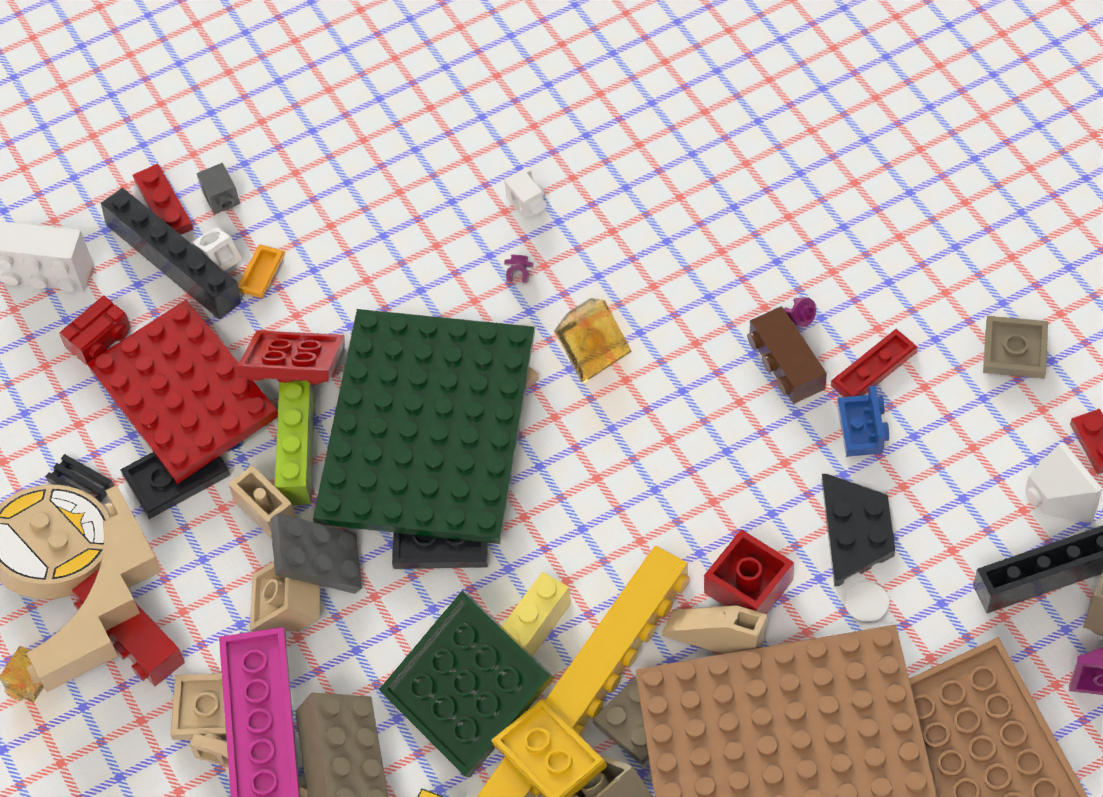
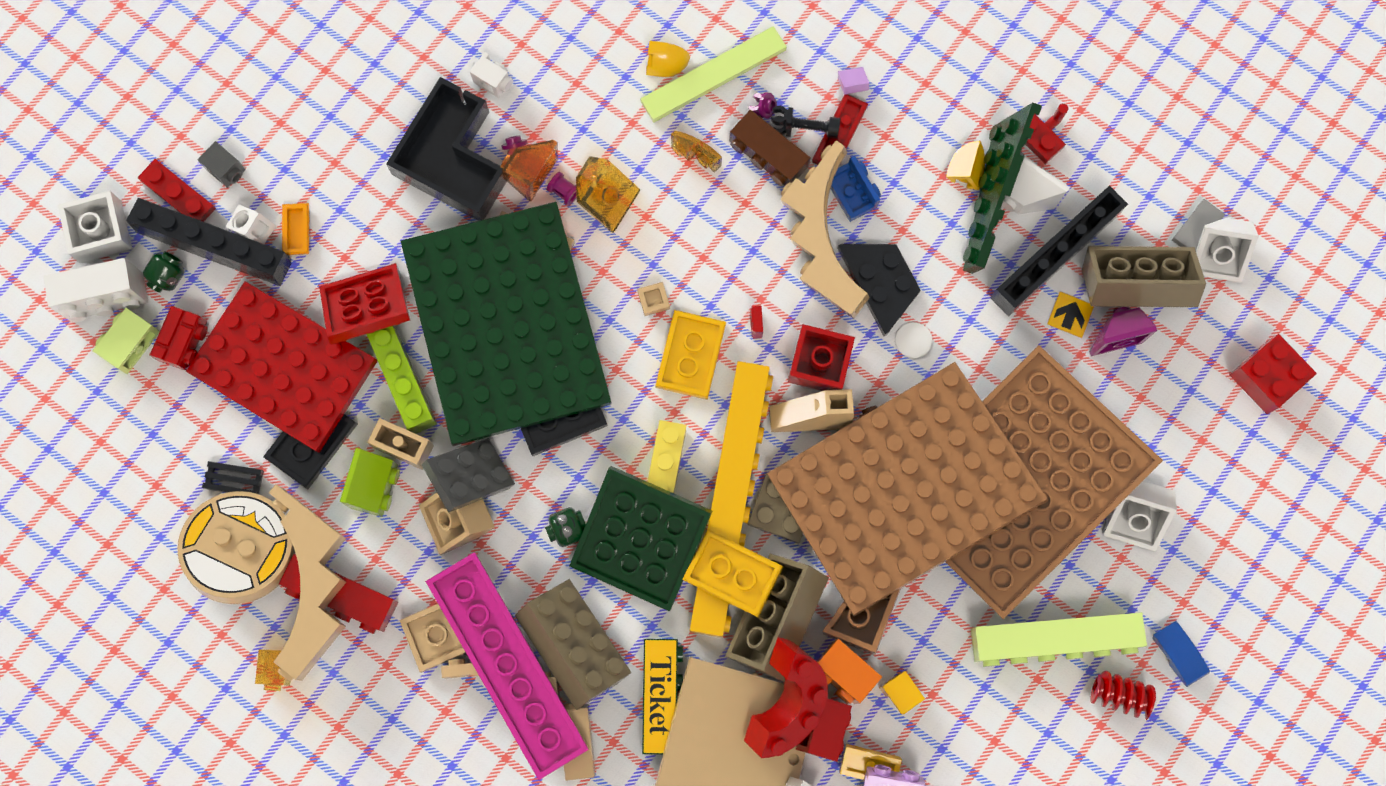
camera: 30 degrees left, 20 degrees up
dark tan plate [983,316,1048,379] -> none
none -> white brick [58,191,132,263]
none -> yellowish green brick [92,308,160,374]
none -> dark green head [143,251,185,293]
none -> lime slope [340,448,400,517]
none -> black piece [386,77,508,221]
none -> clear orange slope [501,140,558,201]
none -> dark green head [545,507,586,547]
none -> magenta bush [546,172,582,206]
none -> tan plate [637,282,670,316]
none -> yellowish green tile [640,26,787,123]
none -> yellow brick [646,41,690,77]
none -> yellow tile [655,310,726,400]
none -> clear yellow slope [671,131,722,172]
none -> red tile [750,306,763,339]
none -> black bar [771,106,841,139]
none -> tan arch [780,141,870,319]
none -> lavender tile [838,67,869,94]
none -> brick [946,140,985,190]
none -> dark green wing [963,102,1042,274]
none -> yellow sticker [1047,292,1094,338]

